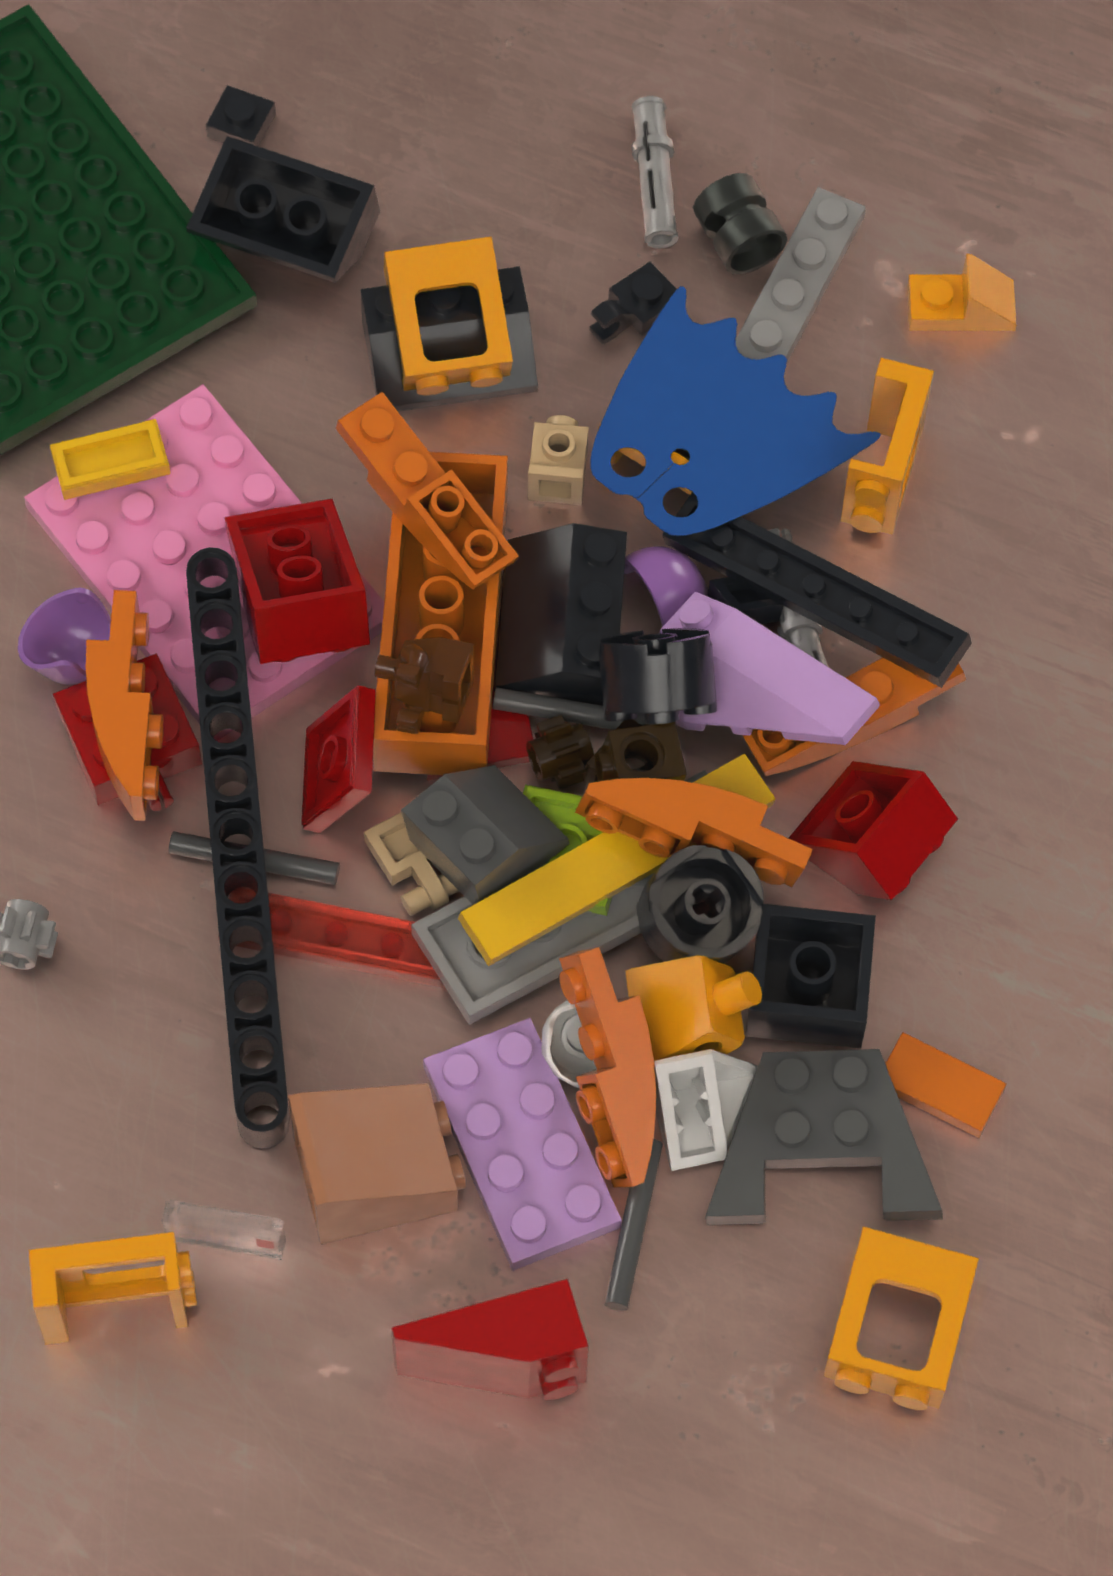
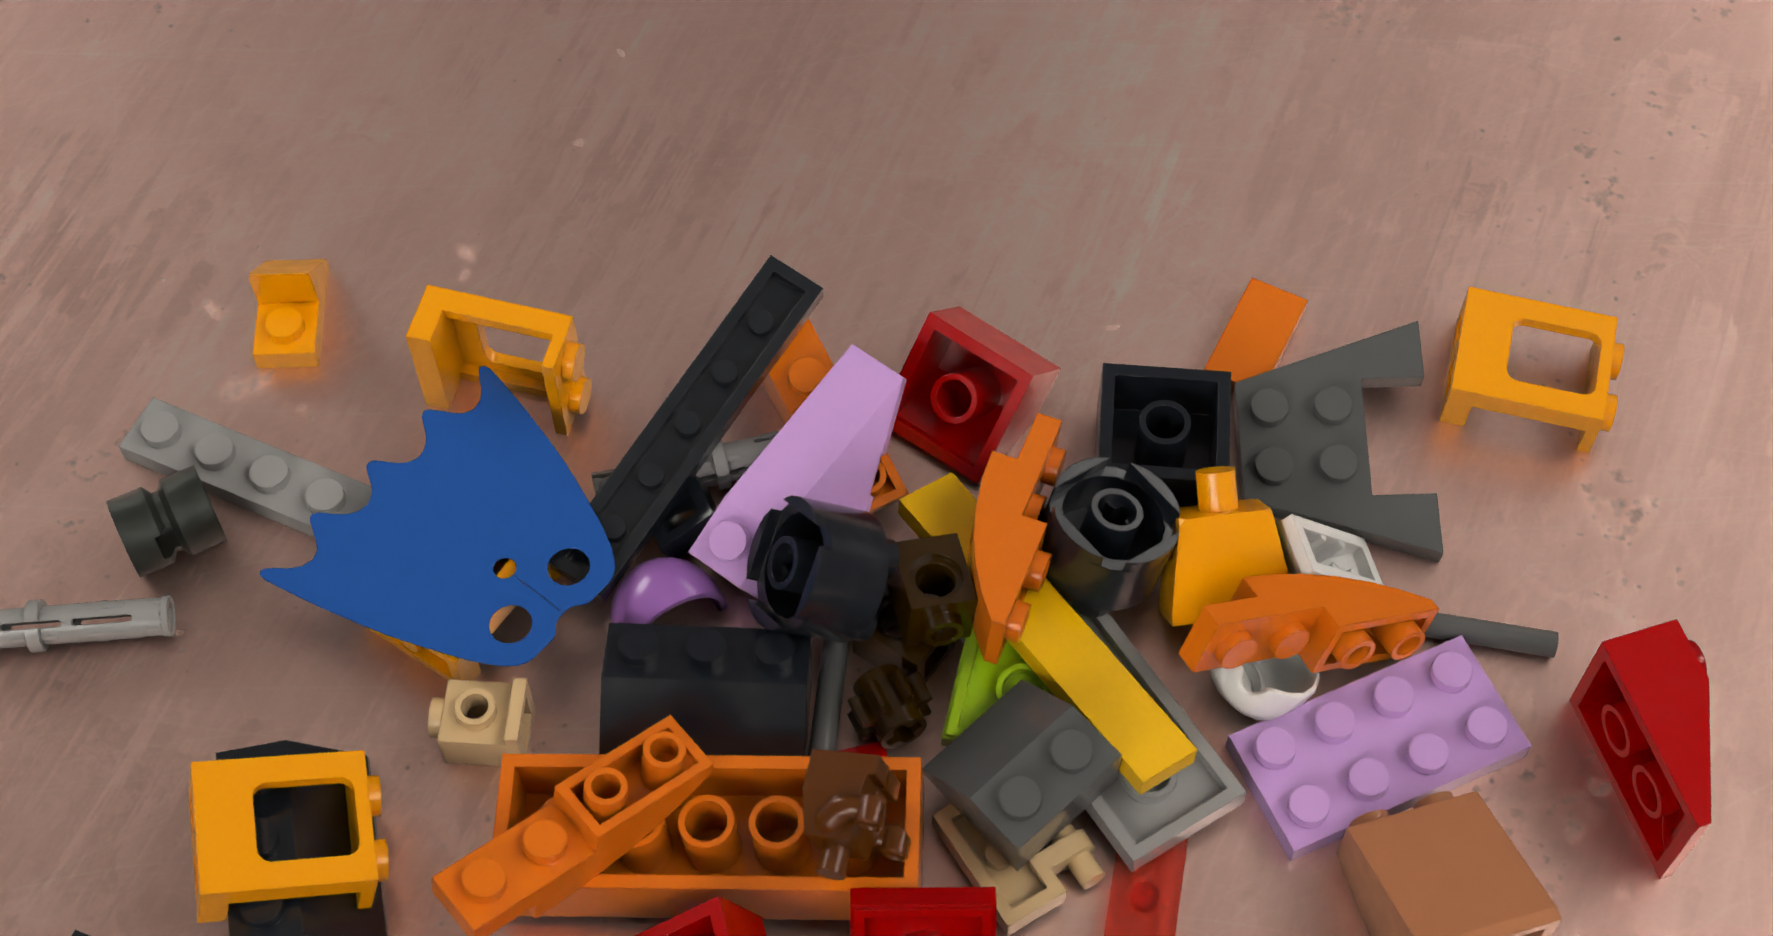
camera: 90 degrees left, 5 degrees down
black plate [589,262,677,344] -> none

